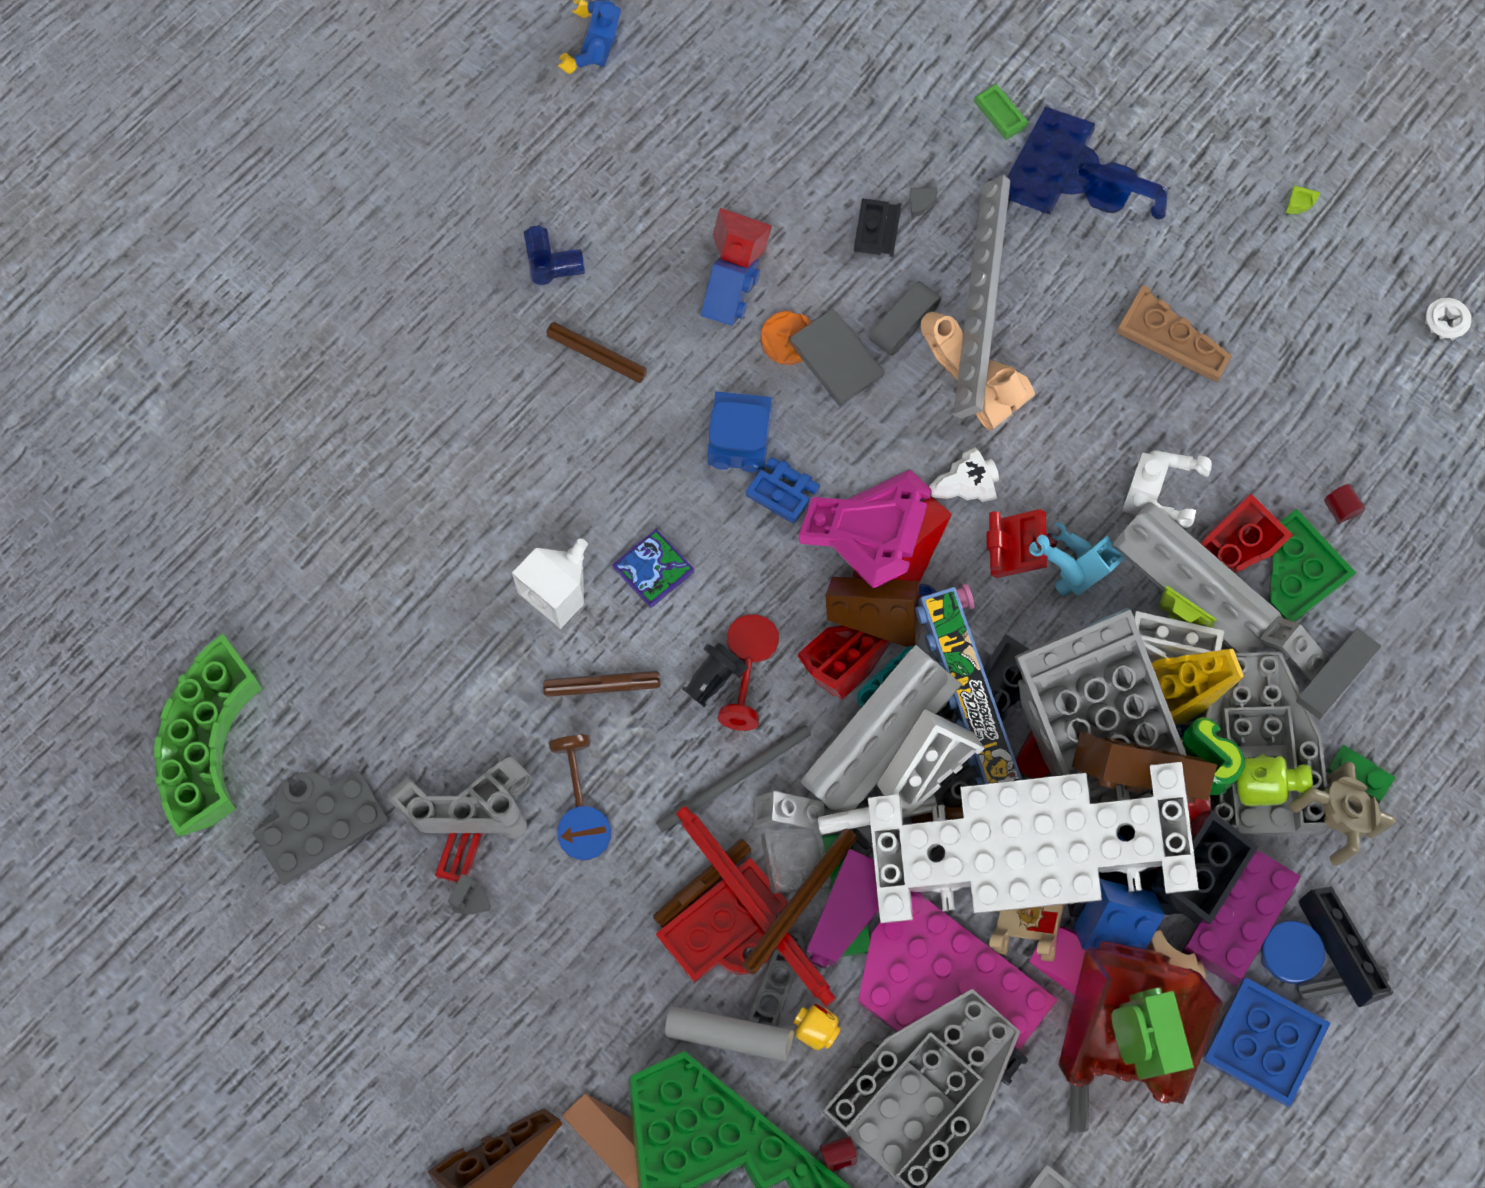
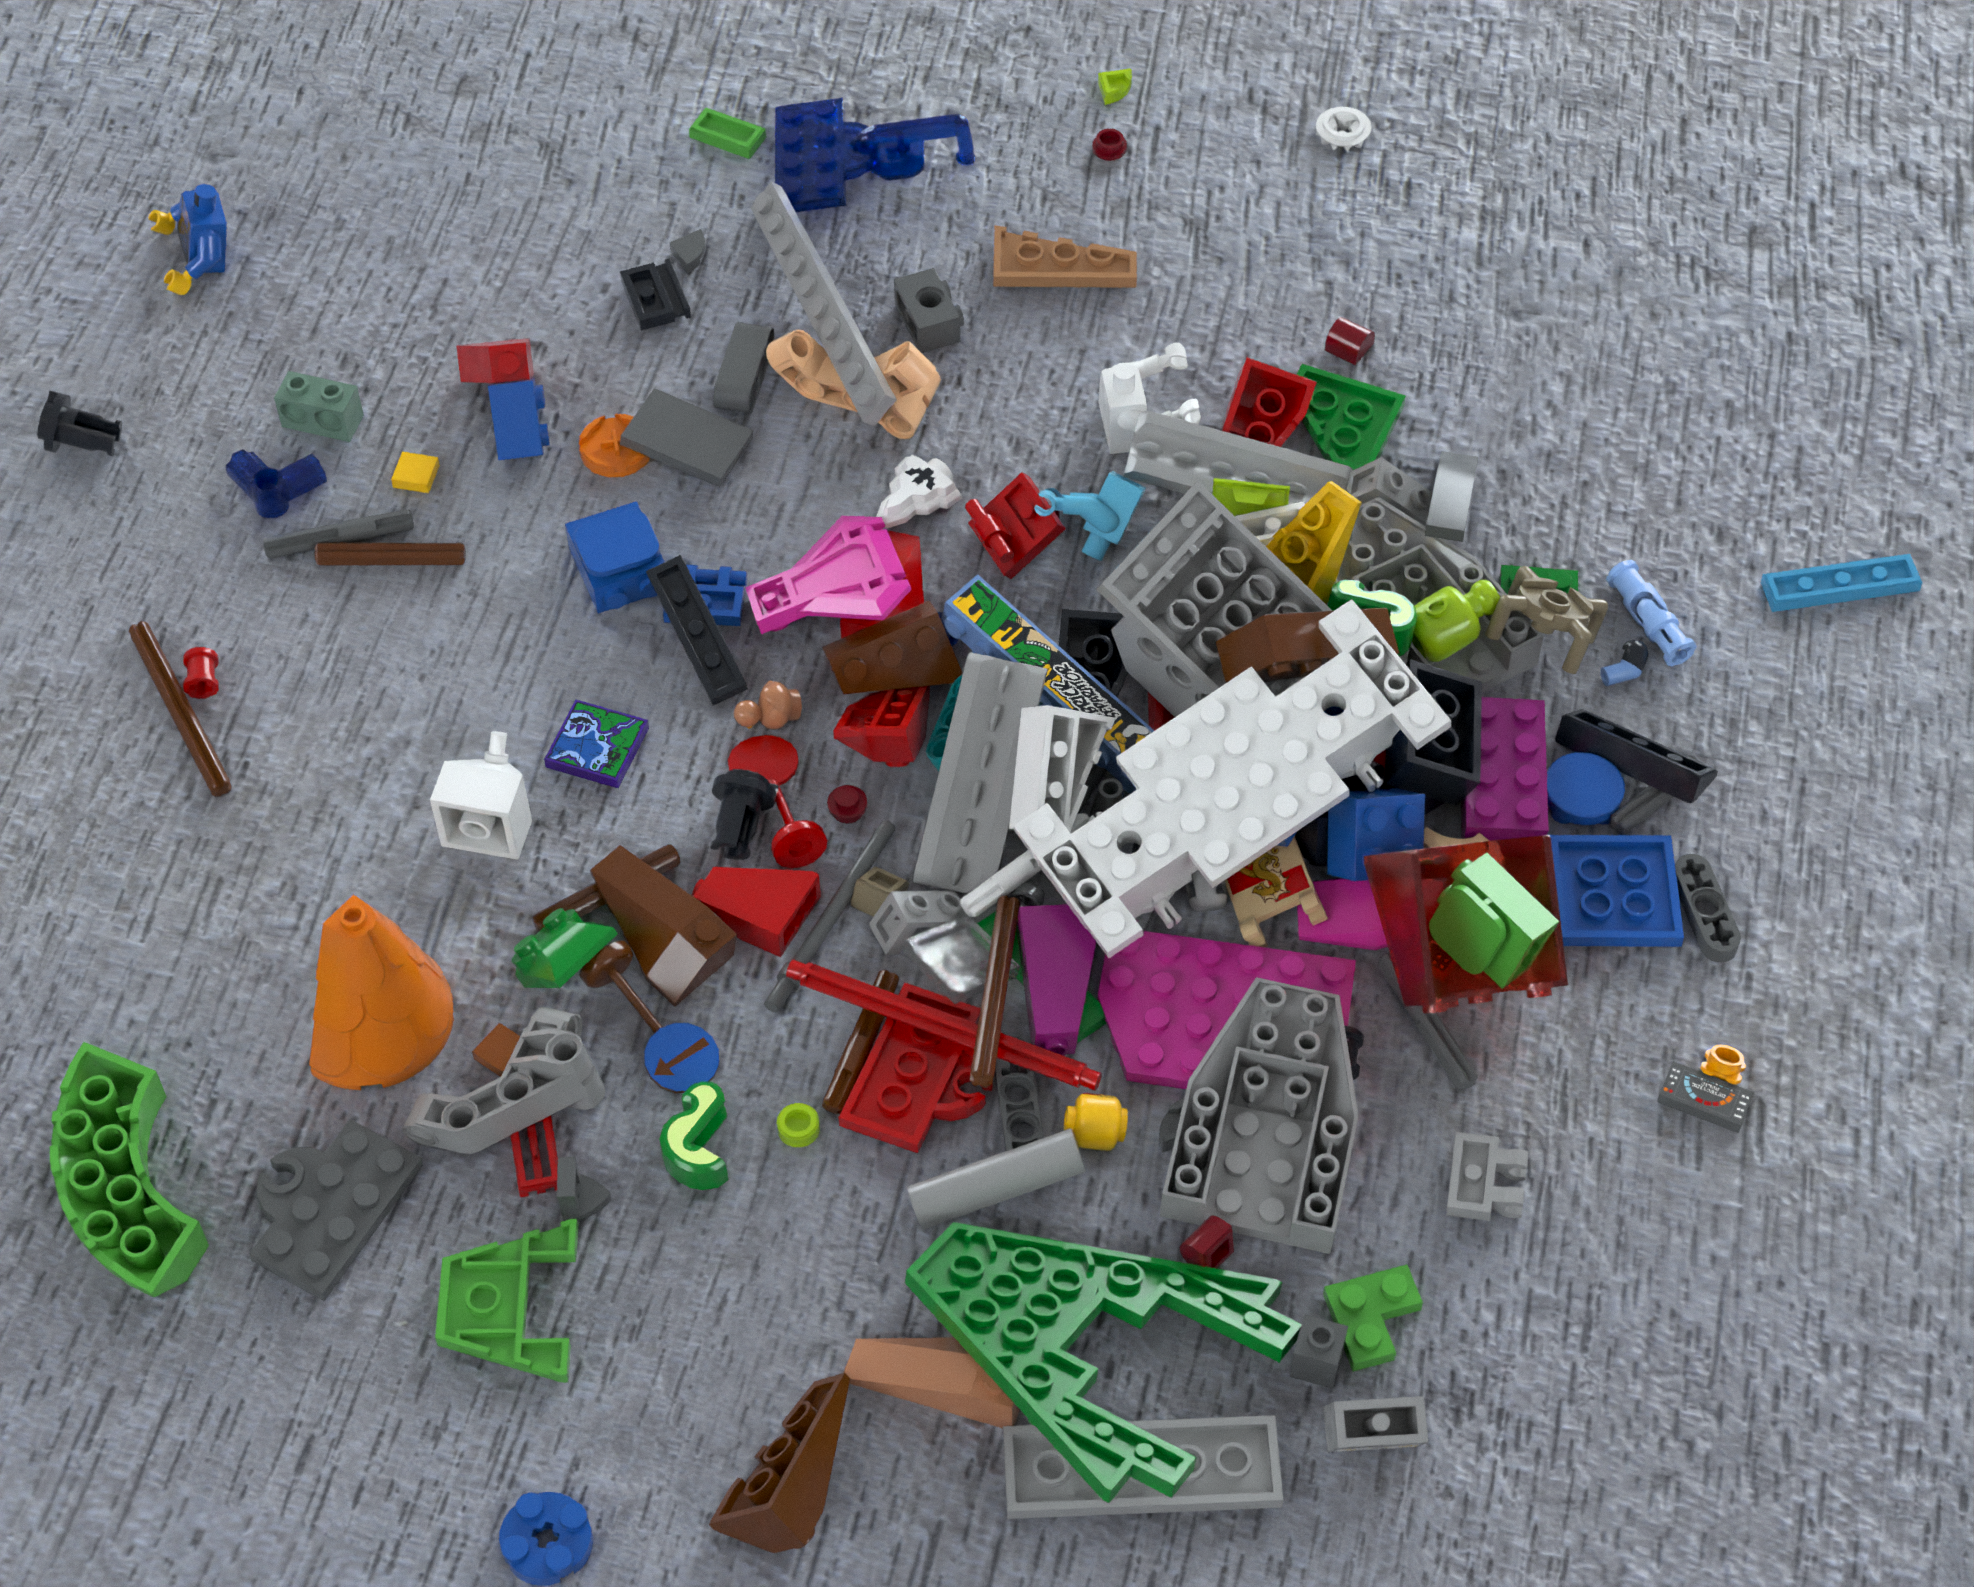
camera: 30 degrees left, 15 degrees down
none -> black piece [37,390,122,457]
none -> reddish brown axle [129,621,232,797]
none -> red bush [183,647,219,699]
none -> dark grey axle [263,509,414,558]
none -> sand green brick [274,371,364,442]
none -> orange cone [309,895,454,1090]
none -> yellow tile [391,451,440,493]
none -> bright green wing [435,1219,578,1383]
none -> dark orange tile [472,1022,520,1077]
none -> blue plate [499,1492,593,1586]
none -> green slope [512,908,618,988]
none -> reddish brown wedge [590,845,737,1007]
none -> black plate [646,555,748,706]
none -> green animal [659,1081,729,1190]
none -> red slope [692,867,821,957]
none -> nougat animal [733,681,802,730]
none -> lime tile [777,1103,820,1148]
none -> dark red plate [827,785,867,824]
none -> dark tan slope [850,867,909,917]
none -> dark grey brick [894,268,964,353]
none -> dark red plate [1092,128,1127,161]
none -> arm [1600,640,1649,686]
none -> light blue piece [1606,560,1697,666]
none -> dark grey beam [1675,854,1741,963]

